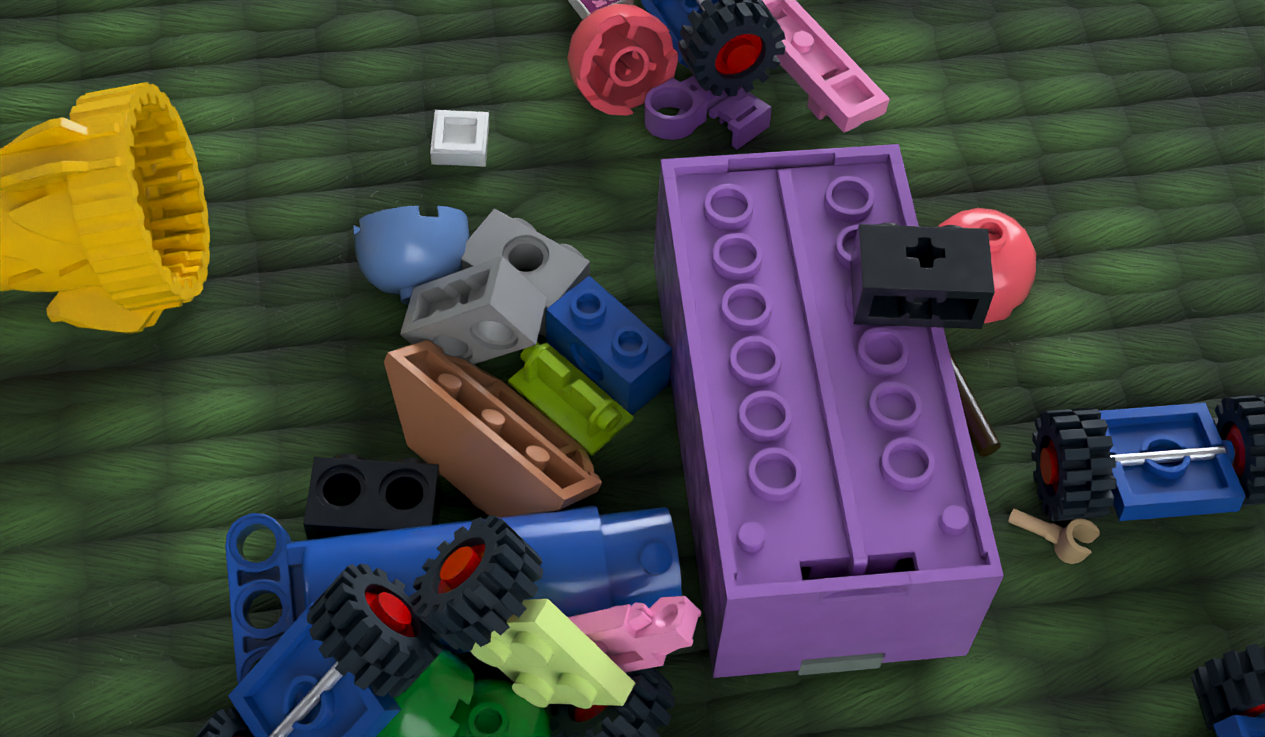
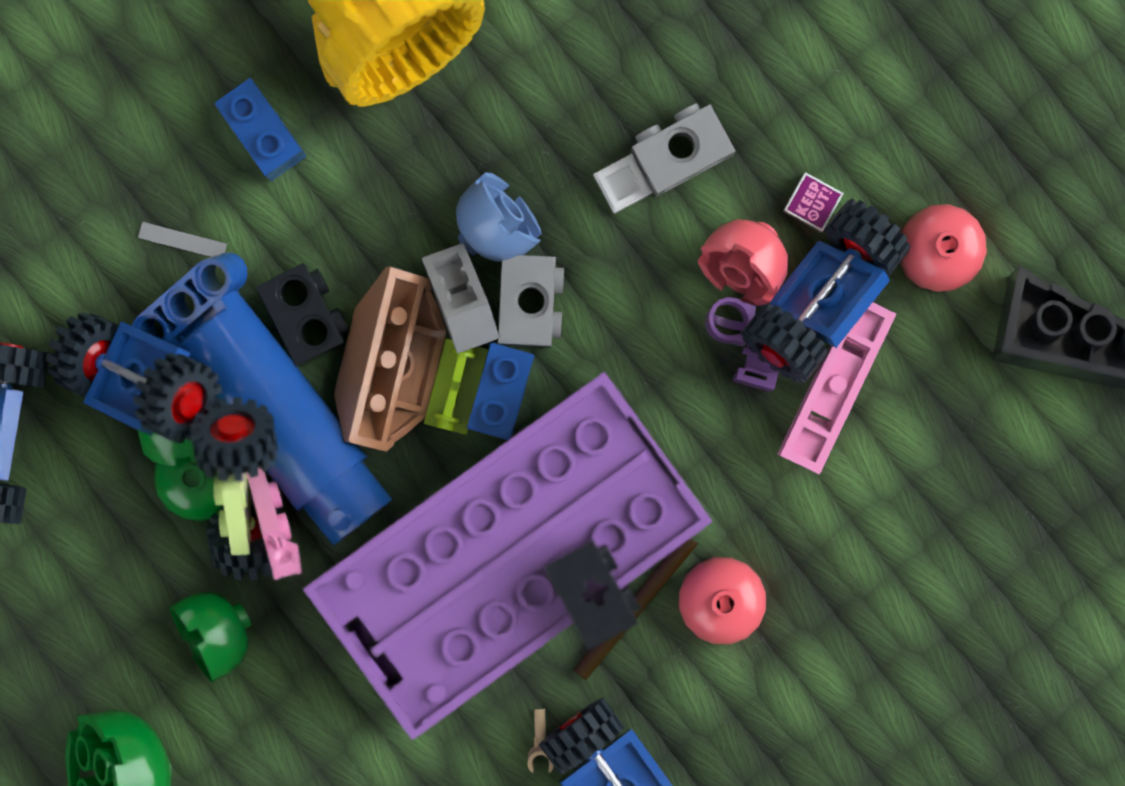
camera: 65 degrees right, 30 degrees up
none -> light grey piece [138,222,227,257]
none -> blue brick [214,78,307,182]
none -> light grey brick [631,103,735,197]

